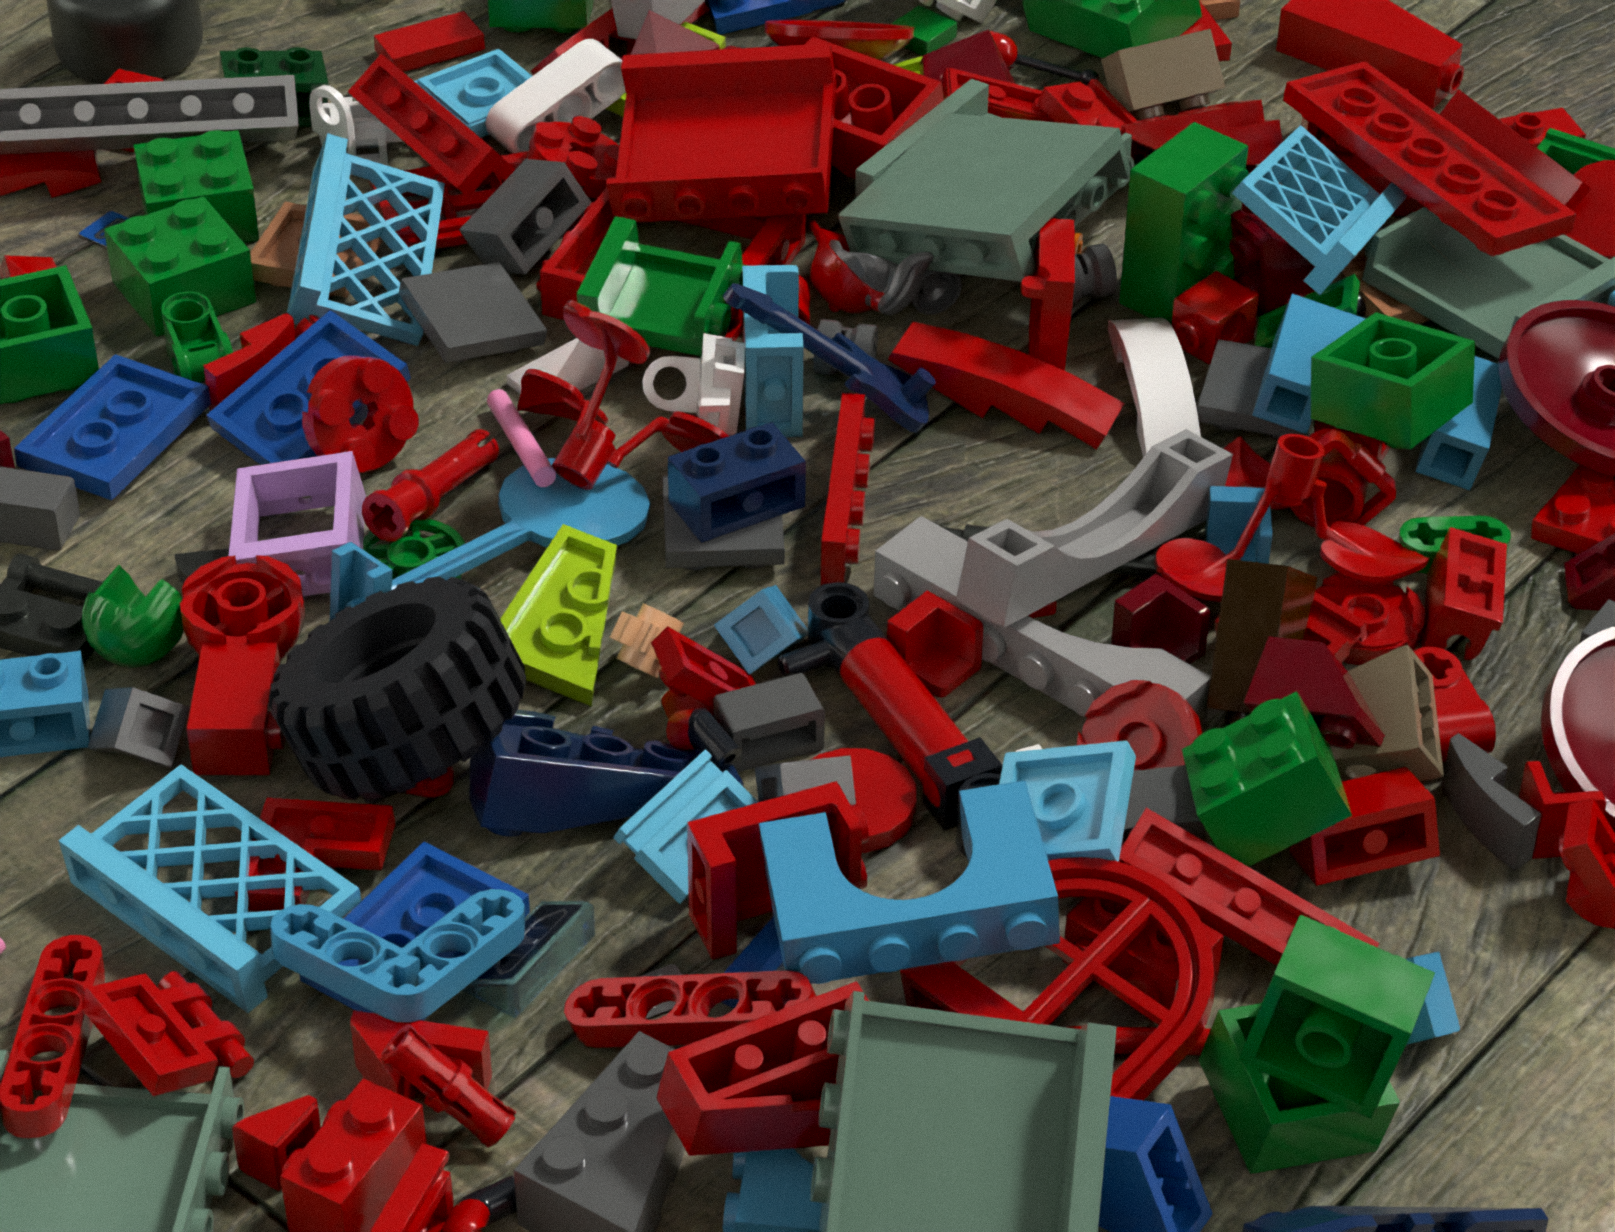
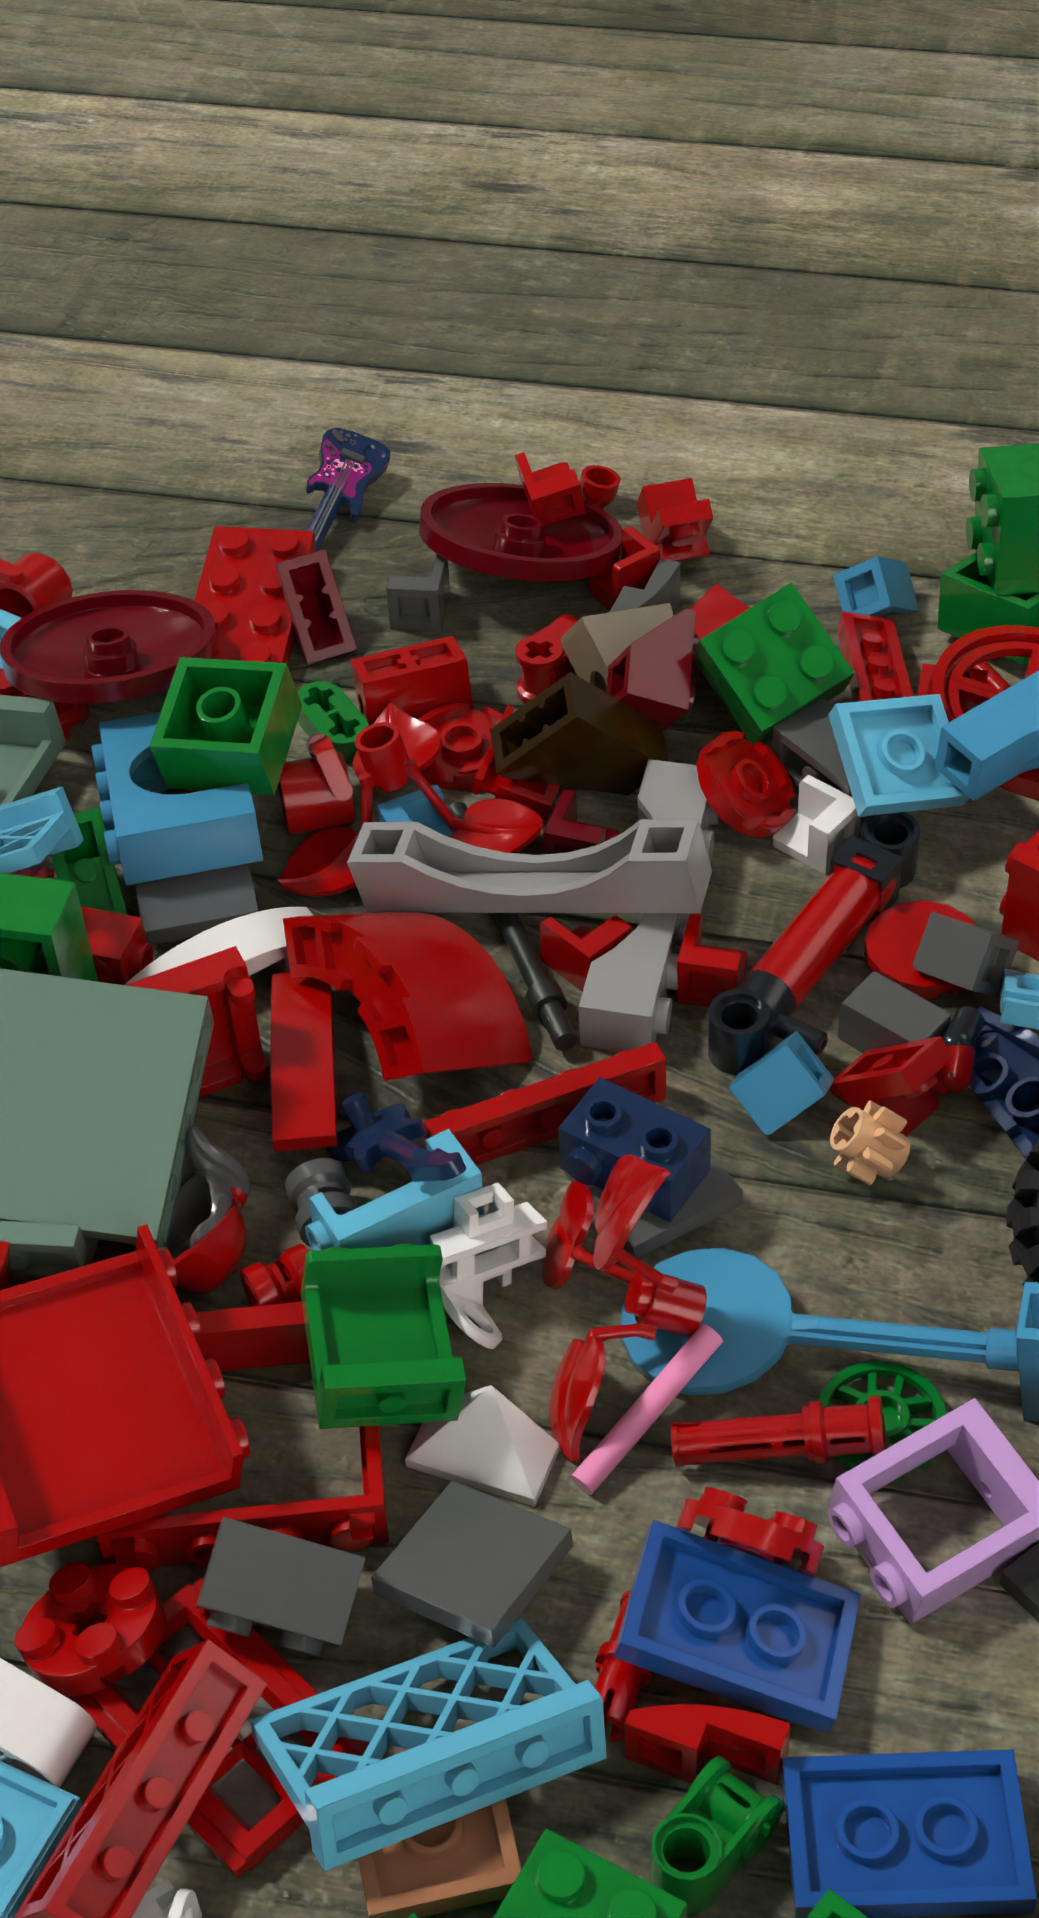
camera: 115 degrees left, 5 degrees up
lime wing [500,524,617,707] -> none
none -> red panel [283,912,532,1081]

